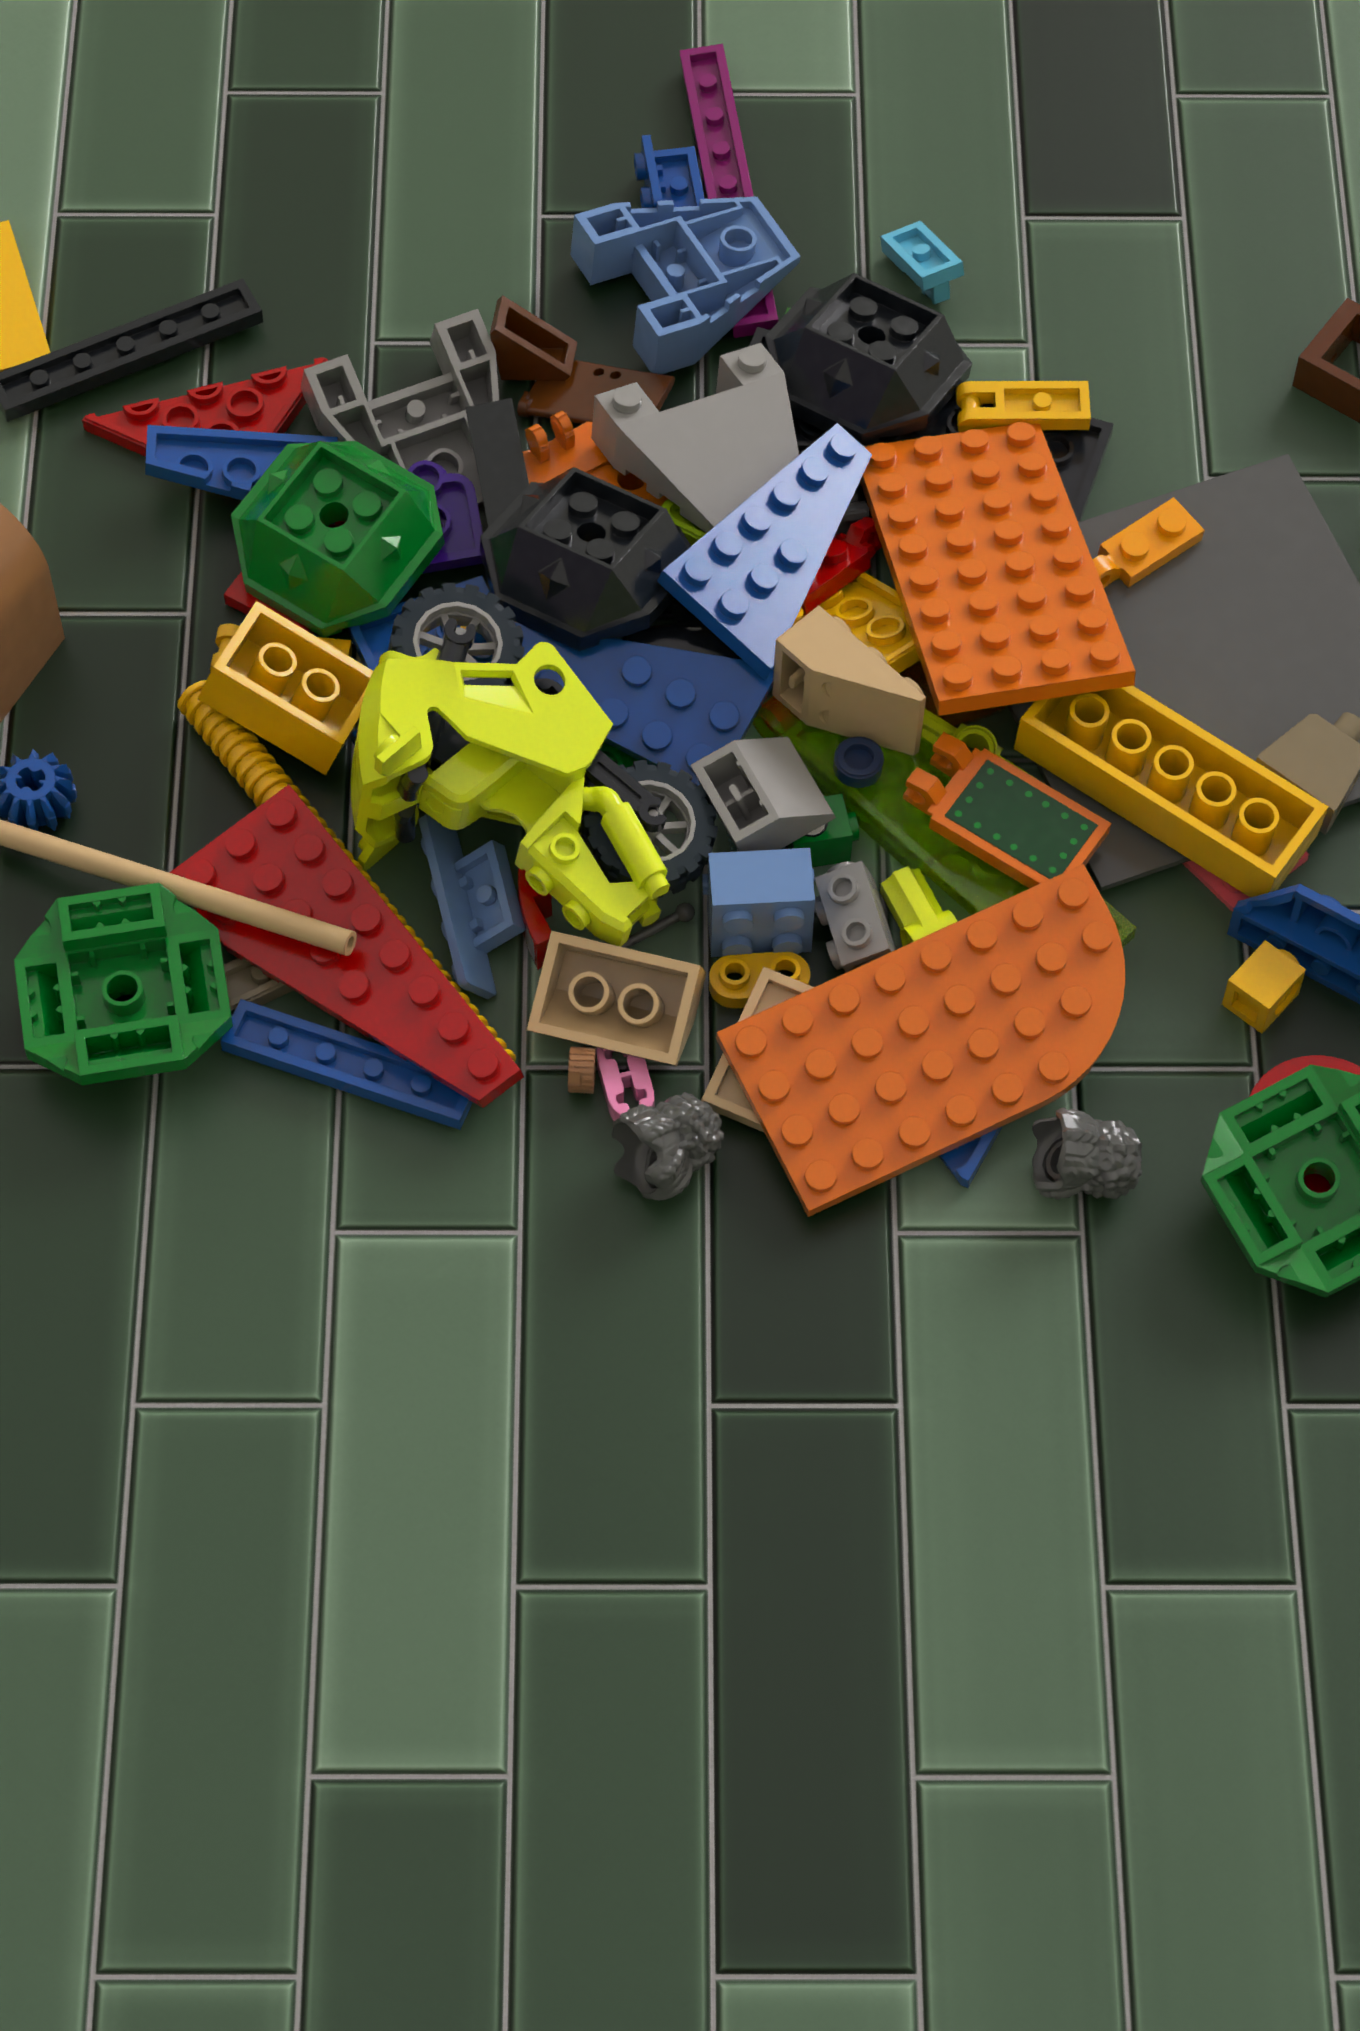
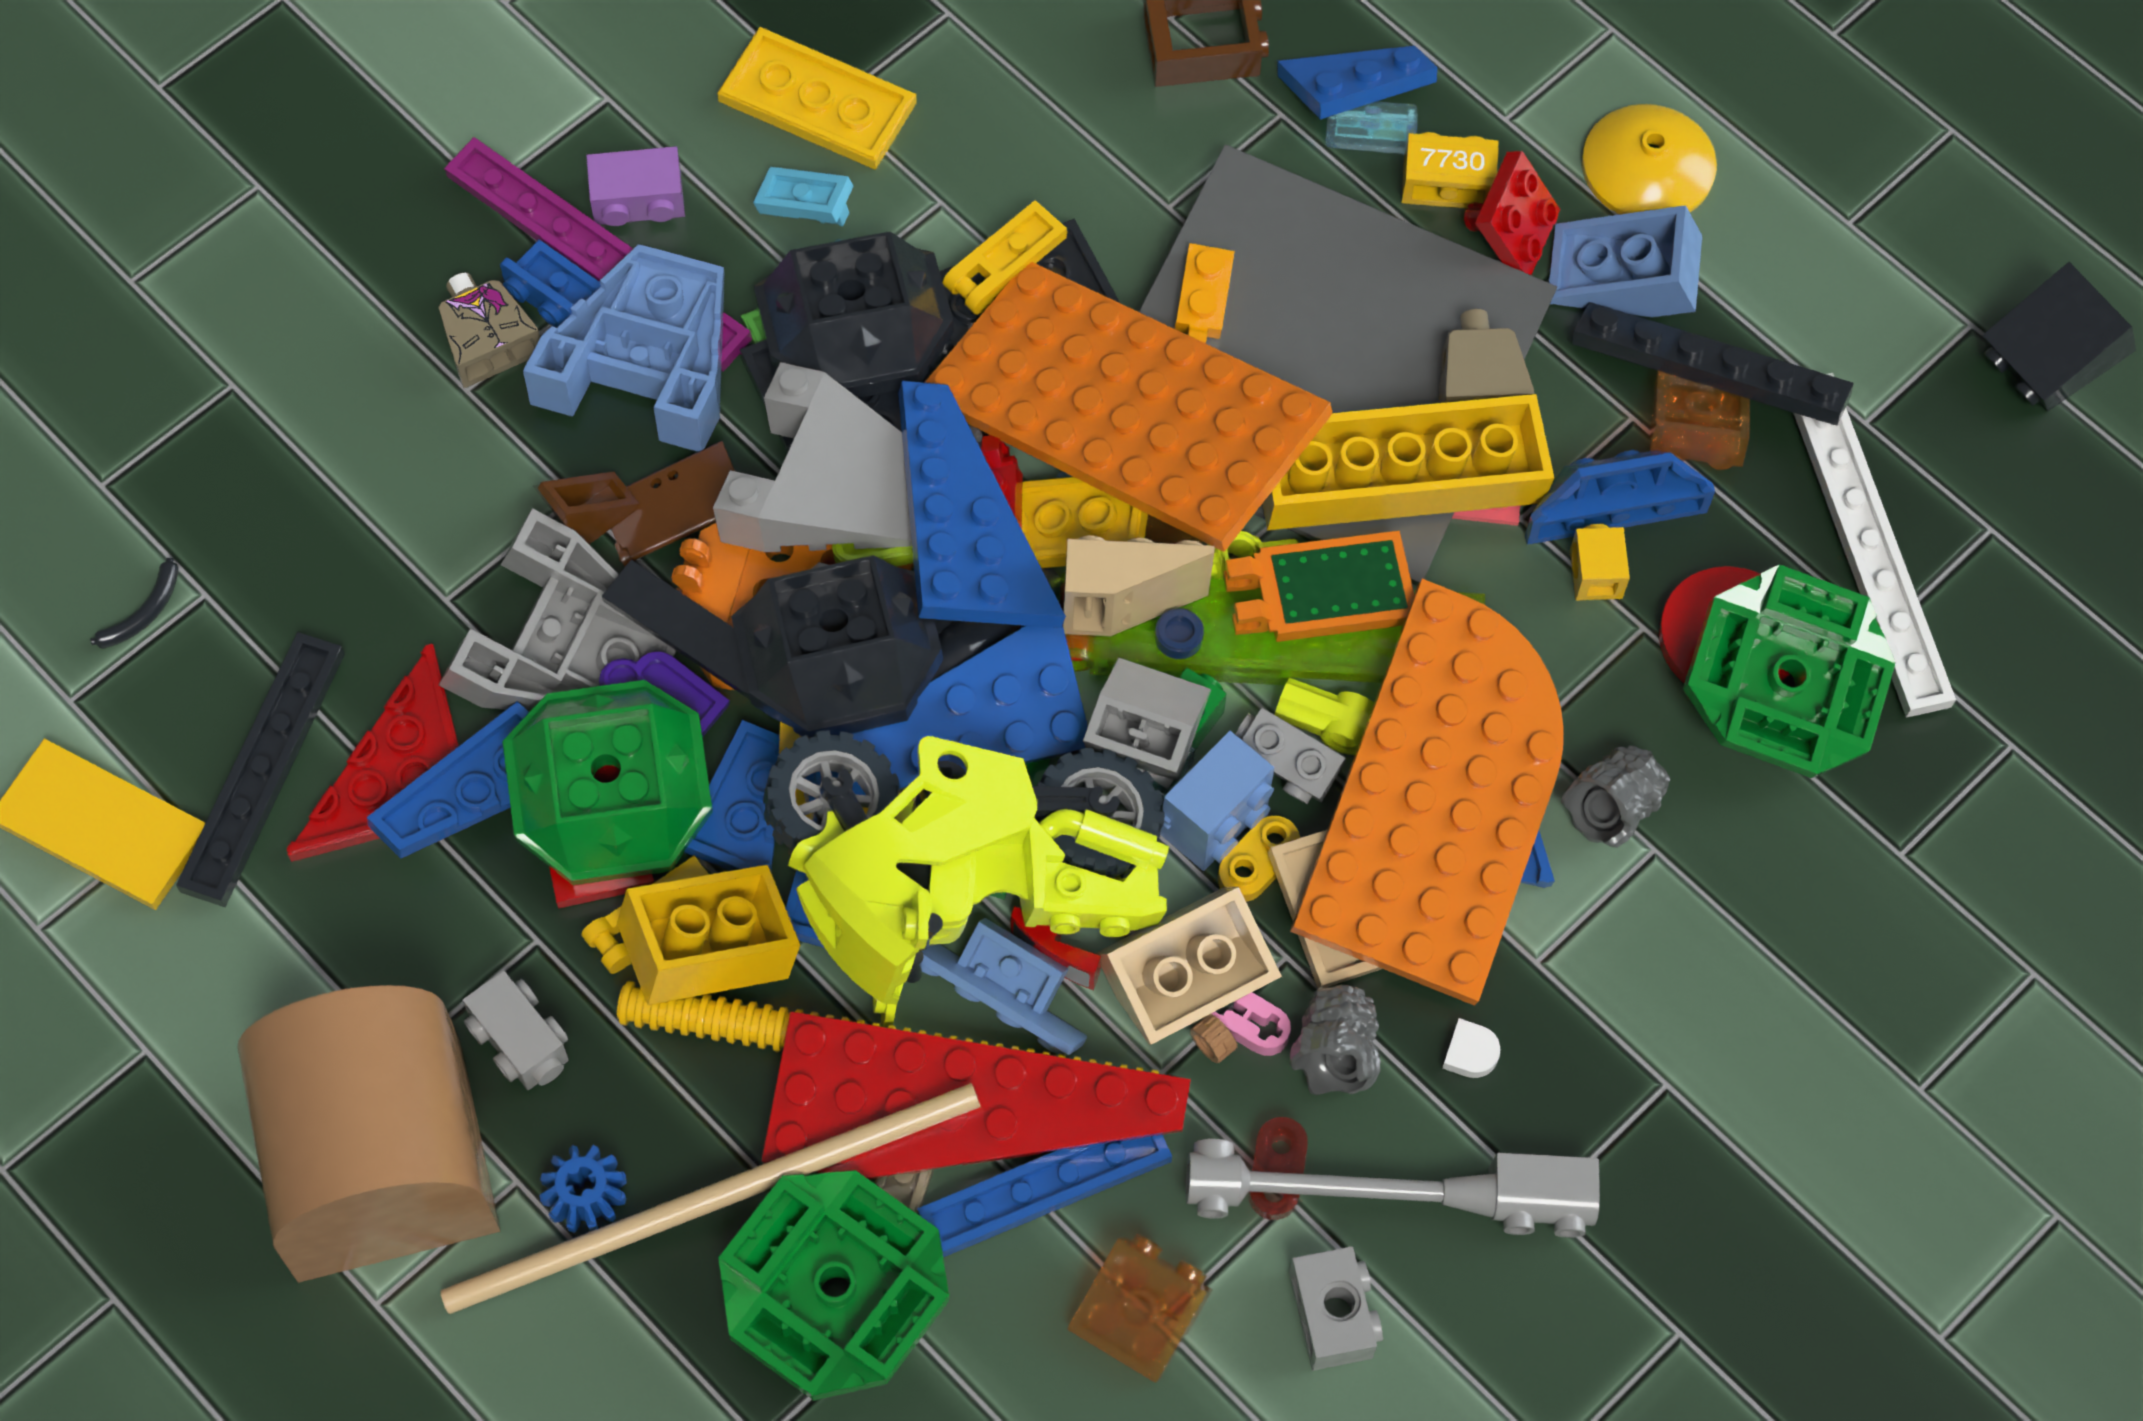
camera: 45 degrees left, 5 degrees up
none -> black piece [90,558,178,649]
none -> dark tan torso [438,273,540,389]
none -> light grey brick [463,970,569,1090]
none -> medium lavender brick [587,146,685,226]
none -> yellow tile [717,27,917,170]
none -> clear orange plate [1067,1234,1213,1383]
none -> light grey bar [1185,1139,1600,1238]
none -> clear red plate [1248,1117,1308,1220]
none -> light grey brick [1289,1246,1383,1371]
none -> white tile [1442,1018,1500,1078]

